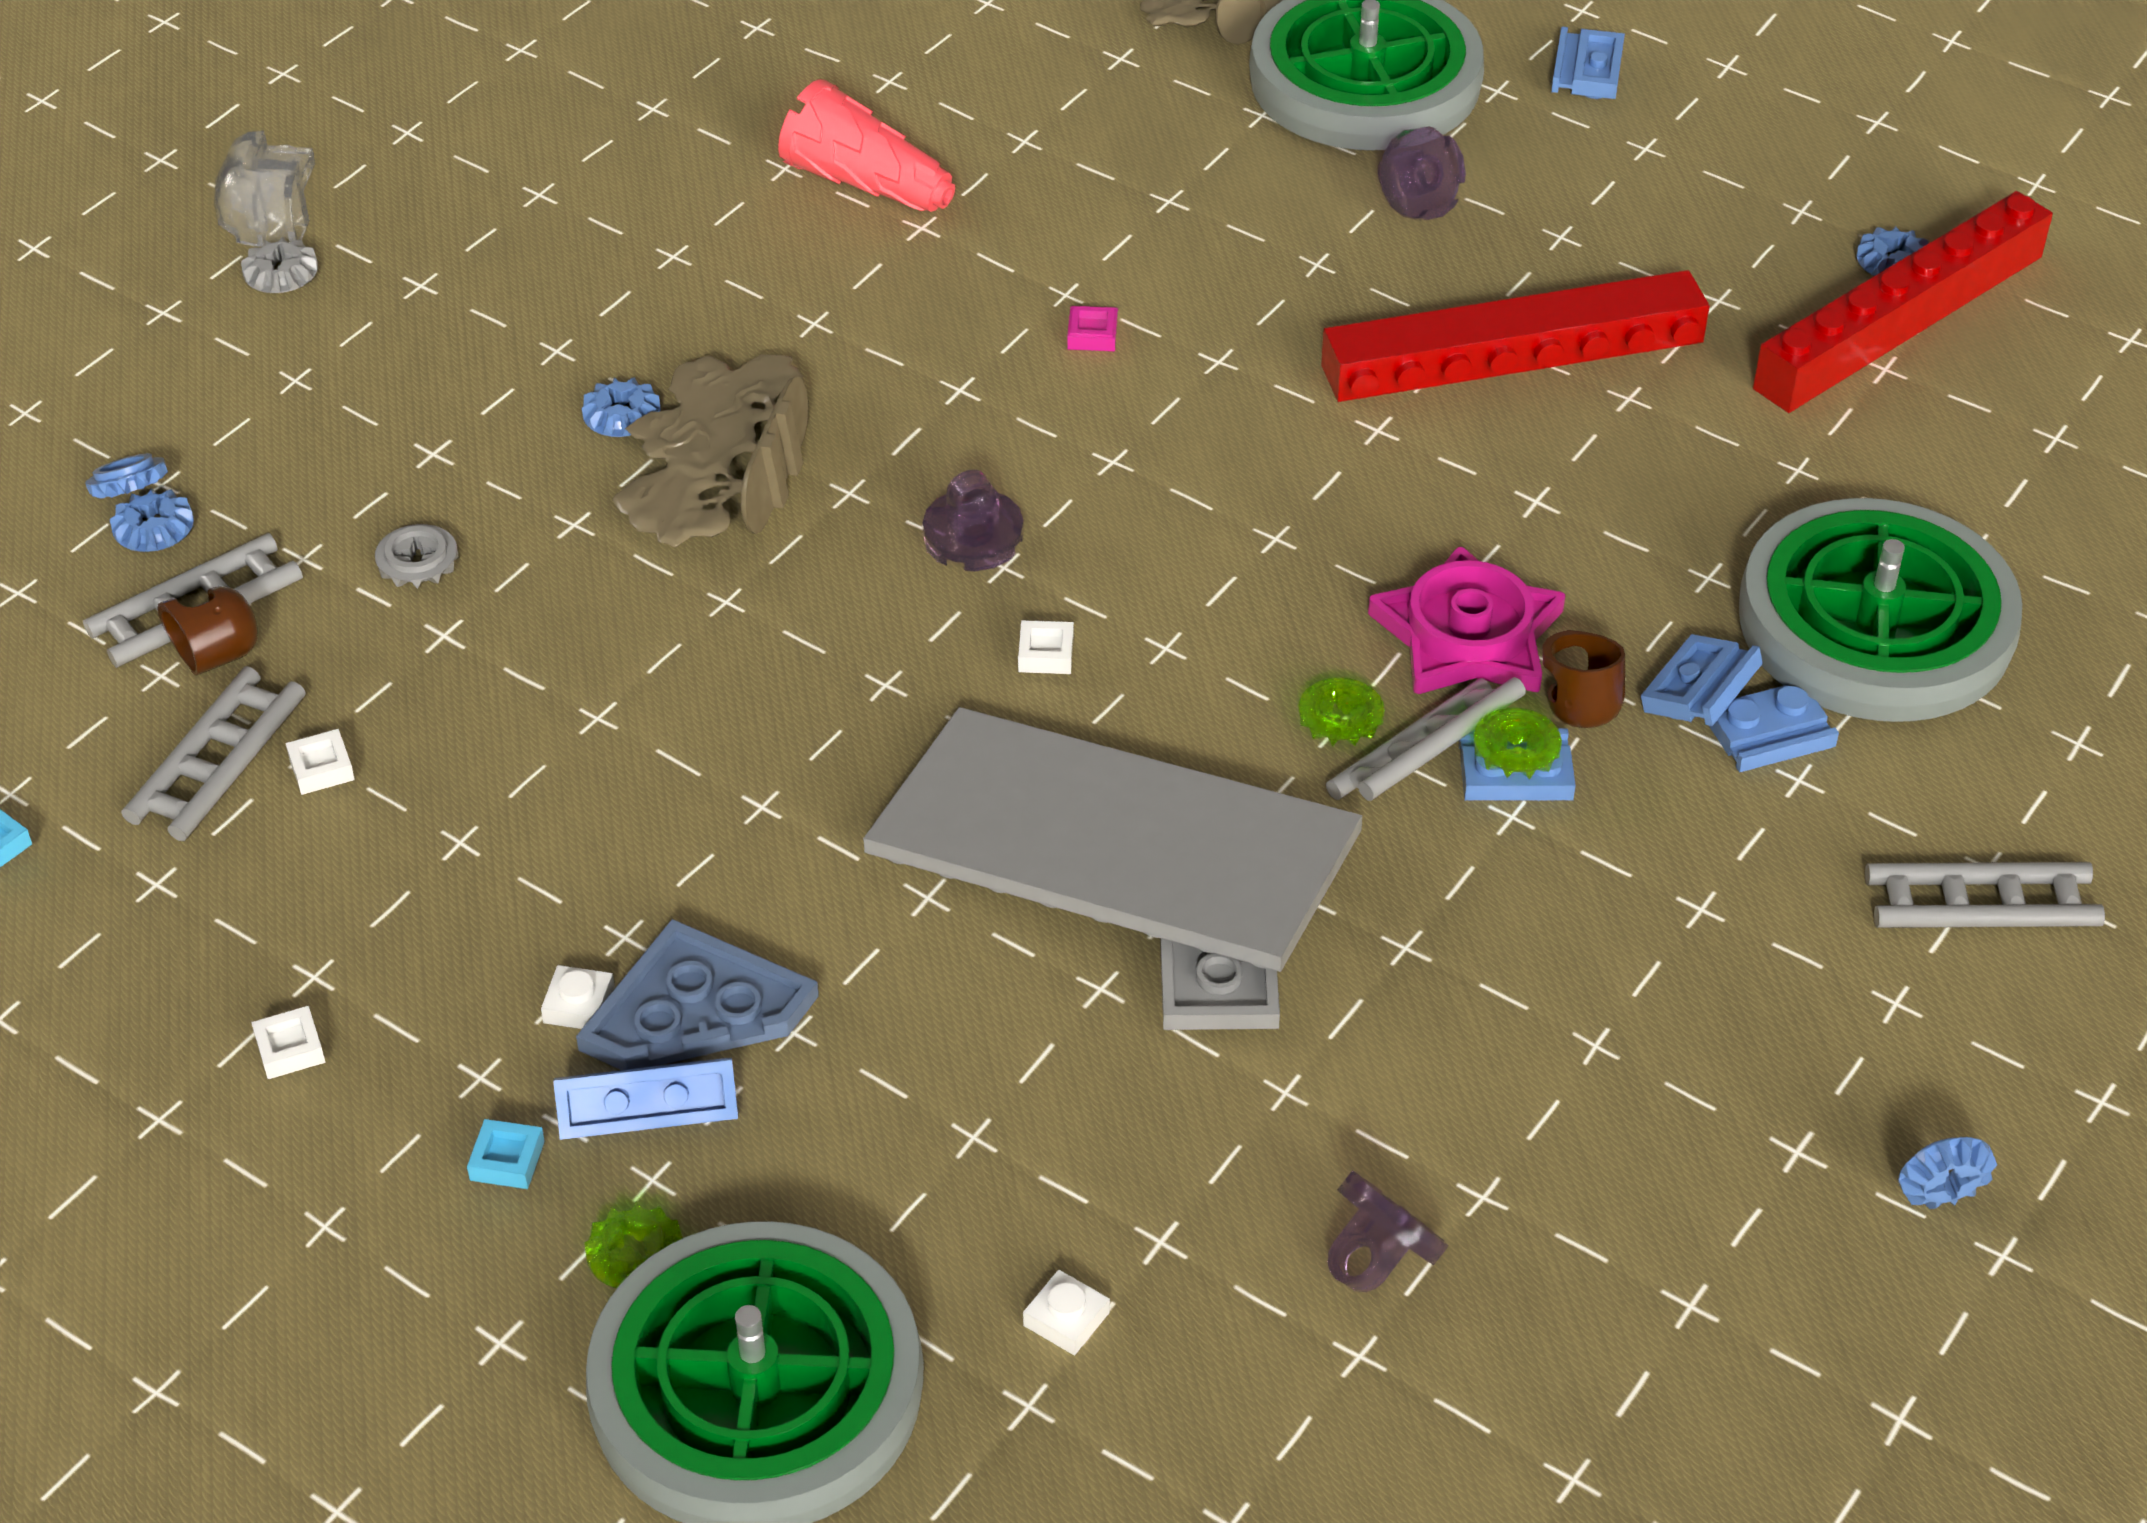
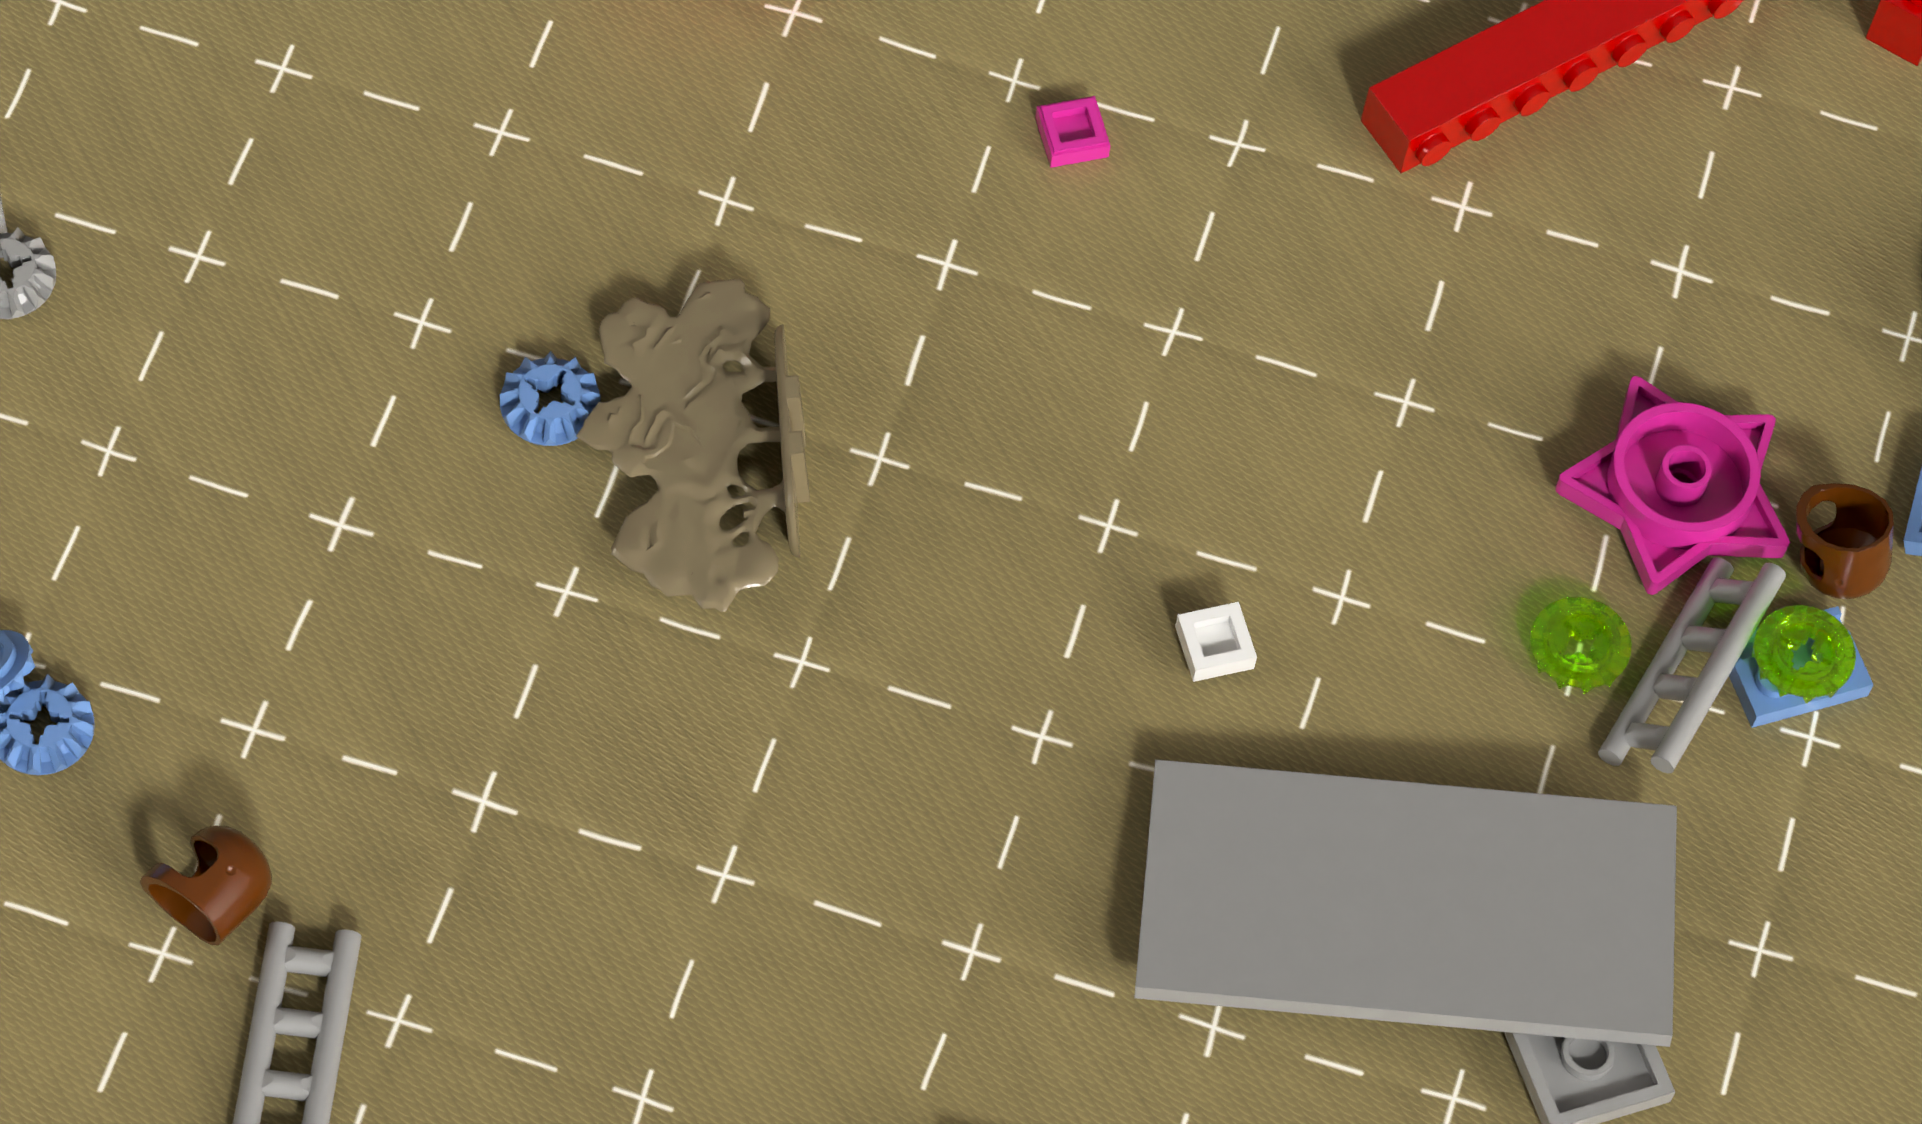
camera: 25 degrees left, 15 degrees up
light grey bar [83,533,303,668] -> none
white plate [285,729,355,795] -> none
light grey gear [375,524,459,589] -> none
tile [922,469,1024,571] -> none

